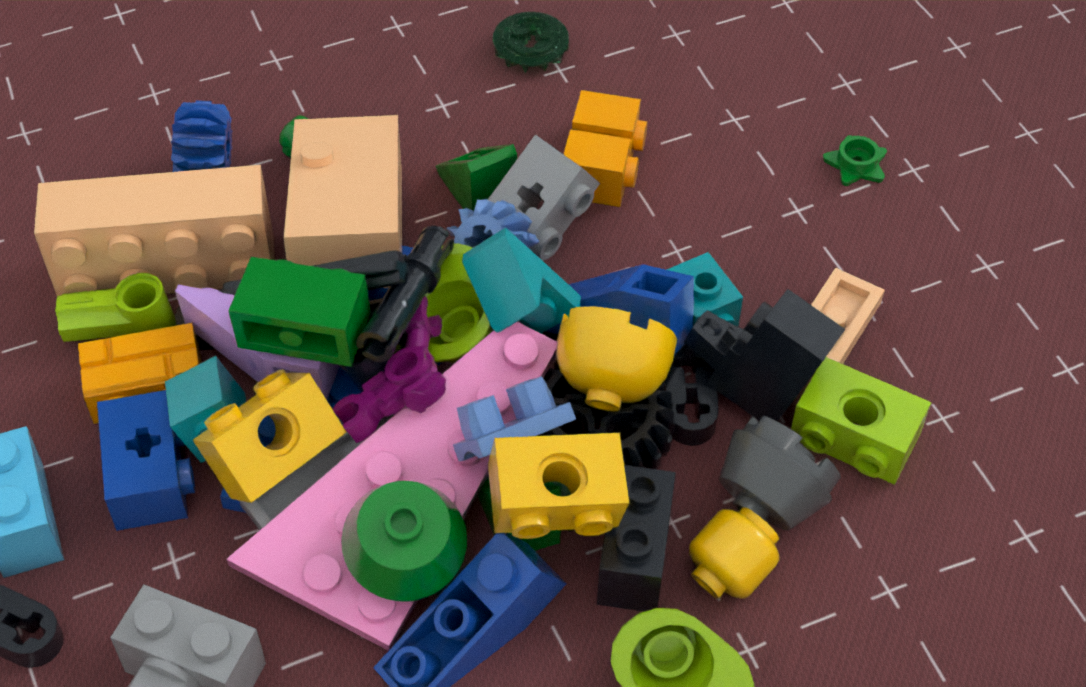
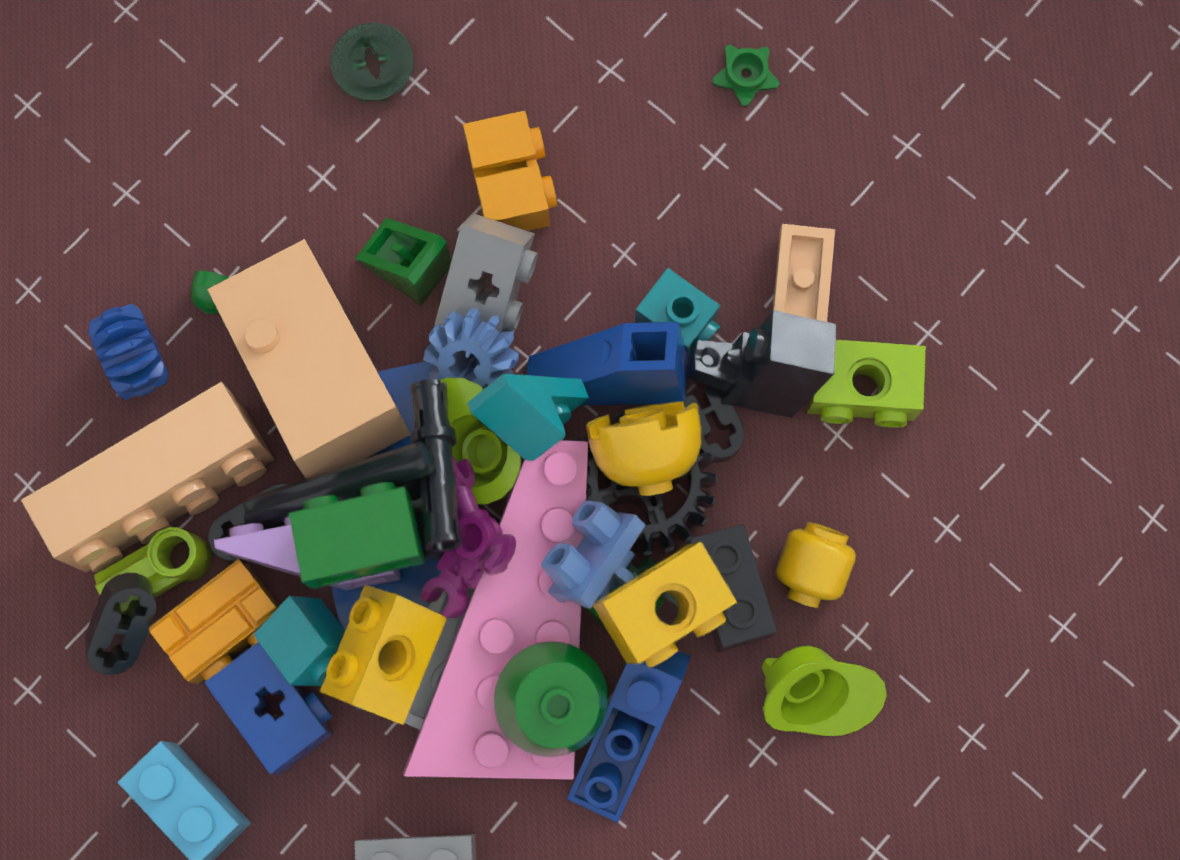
camera: 25 degrees left, 25 degrees up
dark grey cone [719,416,841,531] -> none
none -> black beam [84,573,157,675]

